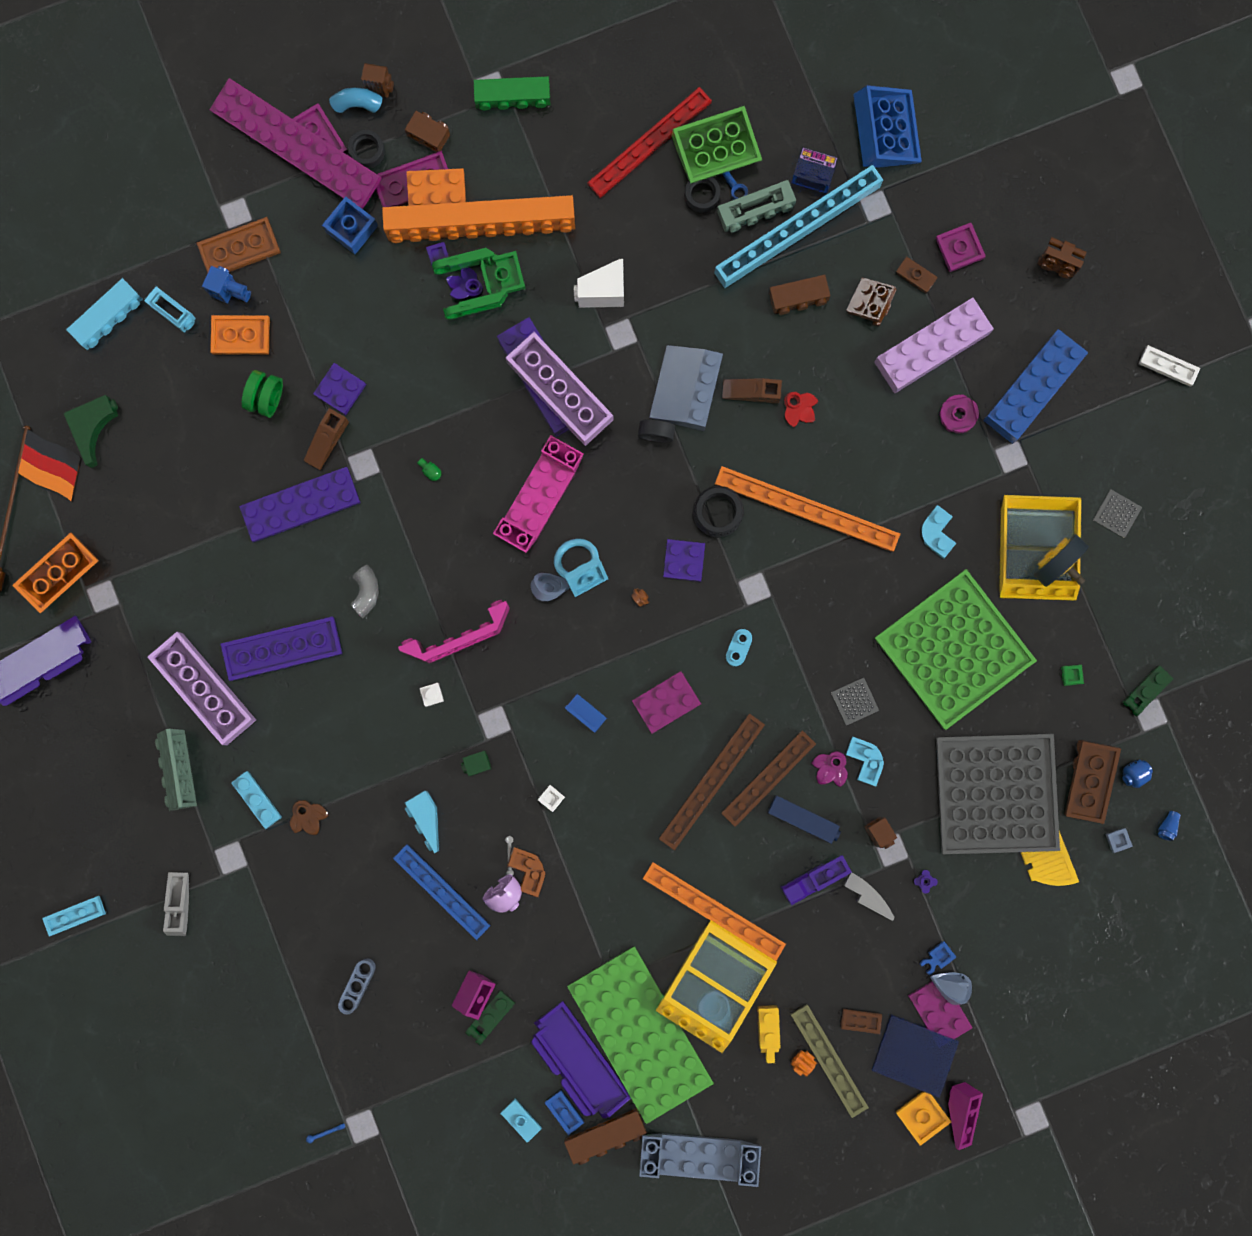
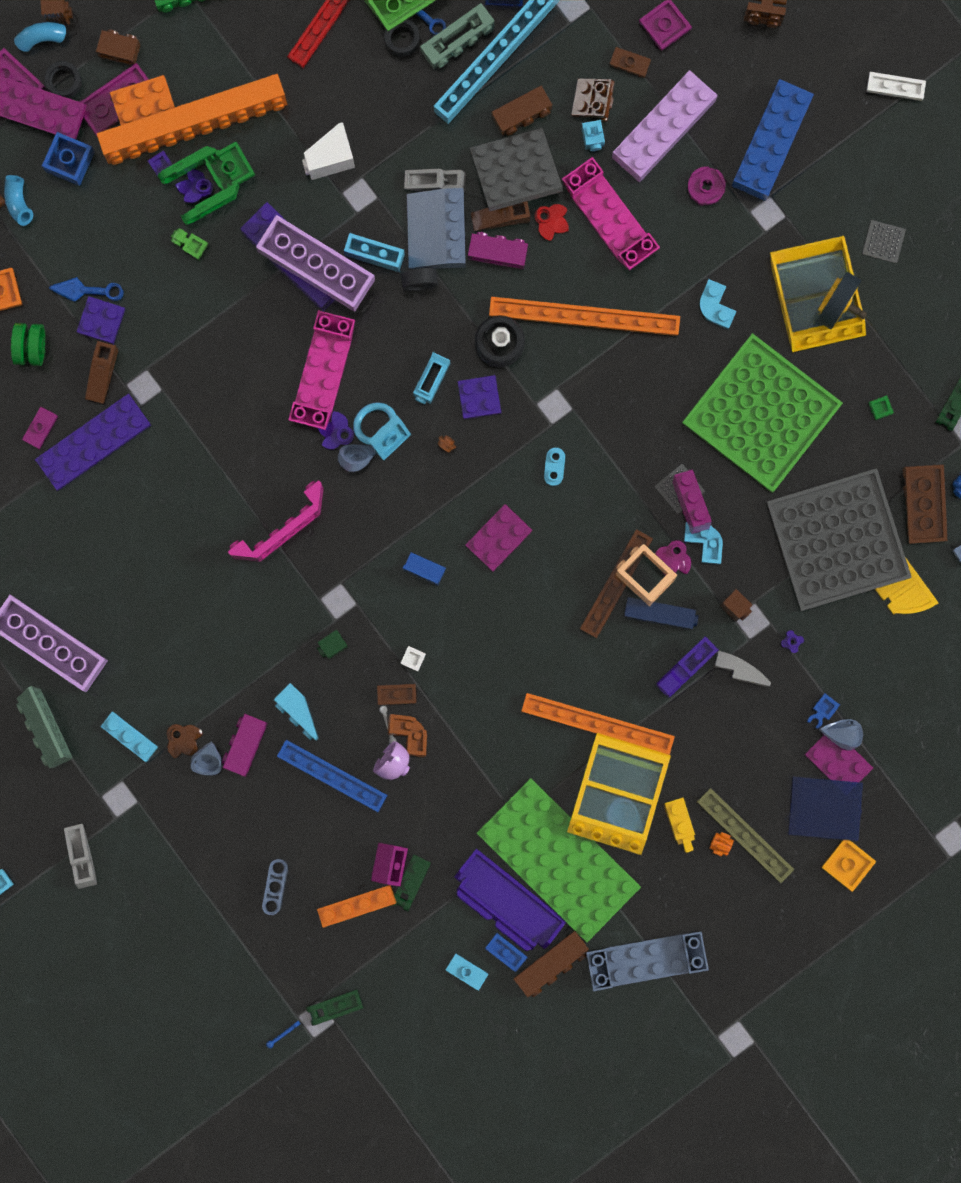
camera: 15 degrees left, 0 degrees up
dark purple plate [221,617,343,681] -> none
clear cylinder [351,565,379,618] -> none
green cylinder [417,458,441,481] -> none
white plate [420,683,444,707] -> none
reddish brown plate [659,713,765,850] -> none
reddish brown plate [840,1009,882,1034] -> none
magenta slope [948,1082,983,1150] -> none
none -> dark azure cylinder [4,175,33,226]
none -> magenta plate [22,406,58,449]
none -> blue piece [49,277,124,302]
none -> bright green plate [171,228,208,260]
none -> sand blue piece [191,741,222,775]
none -> magenta brick [222,714,268,777]
none -> dark green plate [306,990,364,1026]
none -> orange plate [317,885,396,928]
none -> dark purple plate [318,411,354,449]
none -> medium azure brick [344,233,405,272]
none -> reddish brown plate [377,684,417,705]
none -> light grey slope [404,169,466,192]
none -> medium azure window [413,352,450,404]
none -> magenta brick [468,232,528,270]
none -> dark grey plate [470,128,563,211]
none -> white tile [492,327,510,346]
none -> dark pink slope [562,157,660,270]
none -> medium azure brick [581,120,605,151]
none -> light nougat window [616,544,677,606]
none -> magenta brick [672,469,712,534]

